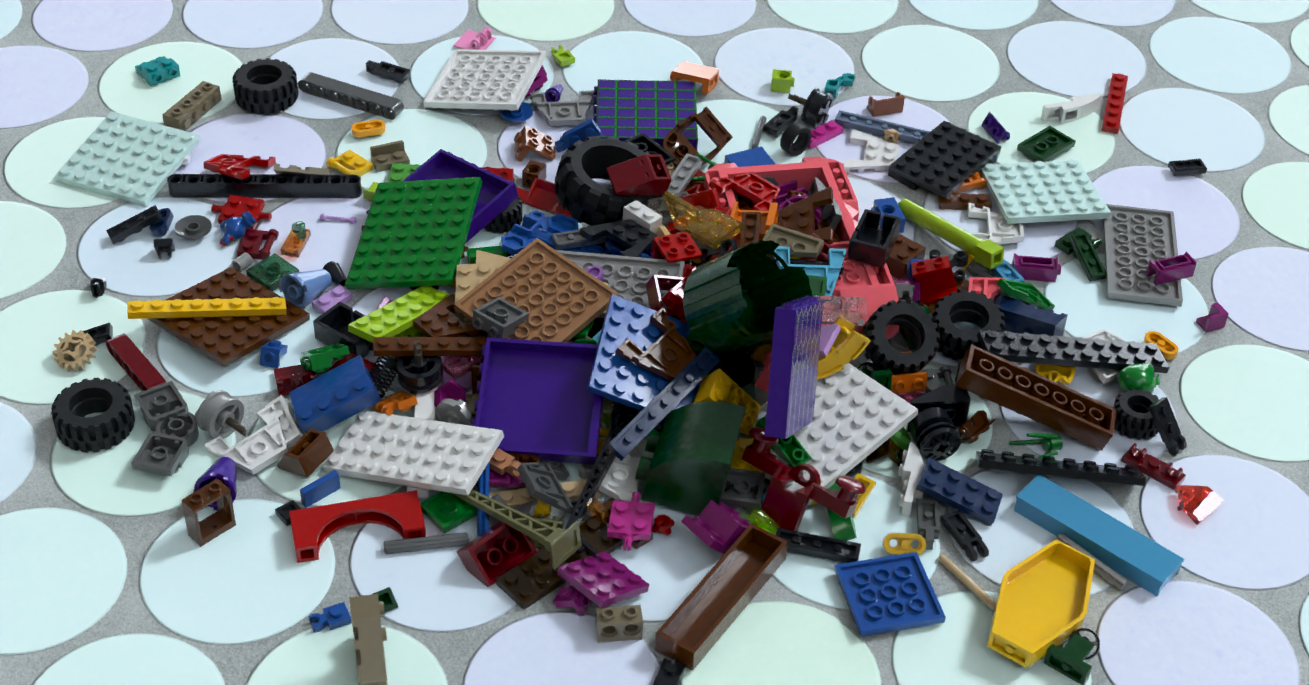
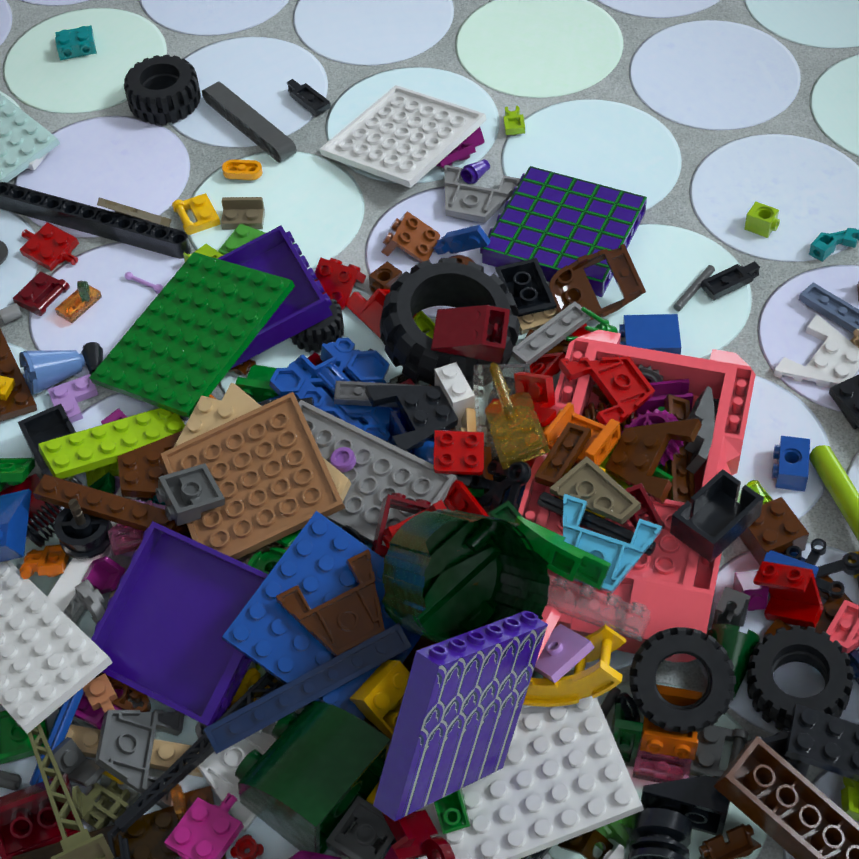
camera: 30 degrees right, 10 degrees up
dark tan brick [162,81,222,131] -> none
red wing [204,154,276,180] -> none
blue animal [220,211,256,246] -> none
clear green plate [246,253,299,291] -> none
bright pink hinge [453,27,496,50] -> none
blue dish [500,102,533,122] -> none
panel [670,61,720,95] -> none
black tyre [780,122,812,156] -> none
black wheel [788,87,835,127] -> none
dark pink plate [808,120,844,149] -> none

